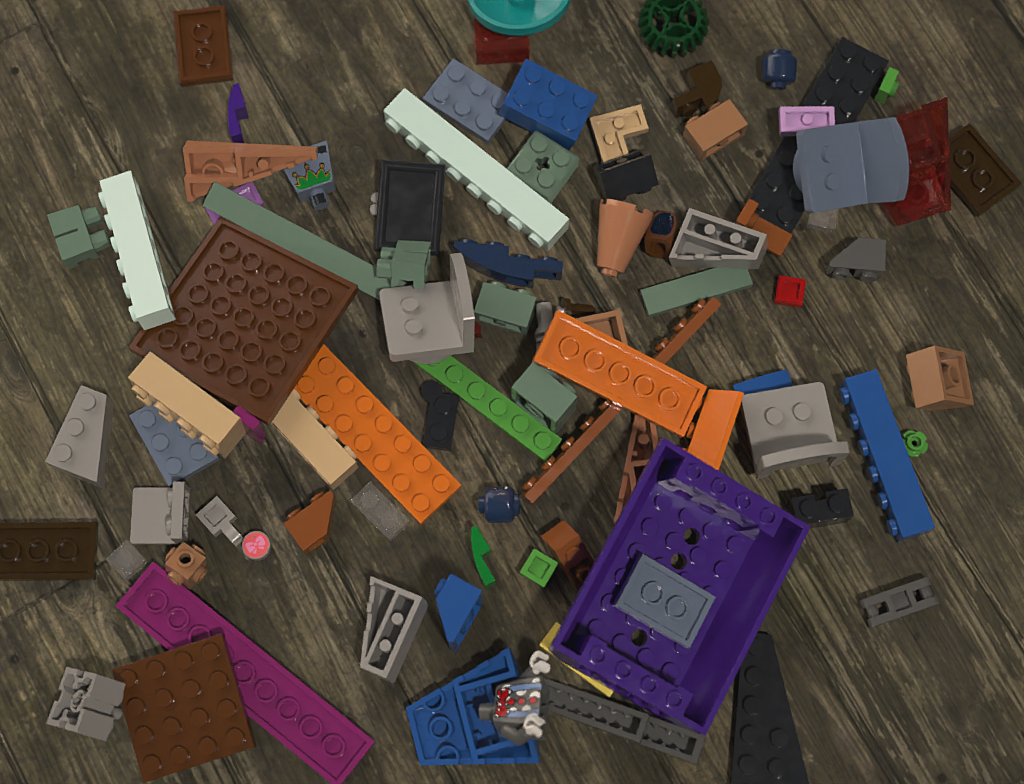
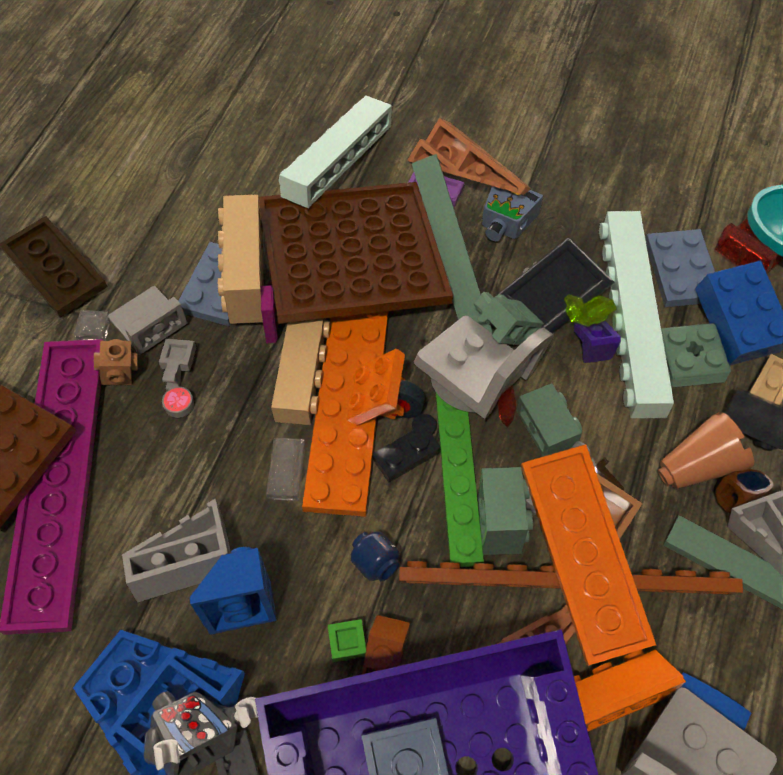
camera: 50 degrees right, 15 degrees down
light grey wedge [45,385,114,489] -> none
sand green hips [47,205,111,269] -> none
reddish brown tile [173,5,234,87] -> none
dark purple slope [228,83,249,143] -> none
dark orange slope [283,490,336,556] -> none
dark blue slope [454,239,563,288] -> none
green slope [471,525,496,590] -> none
none -> orange plate [347,349,425,425]
none -> clear neon green bracket [564,295,617,327]
none -> dark purple slope [574,317,621,363]

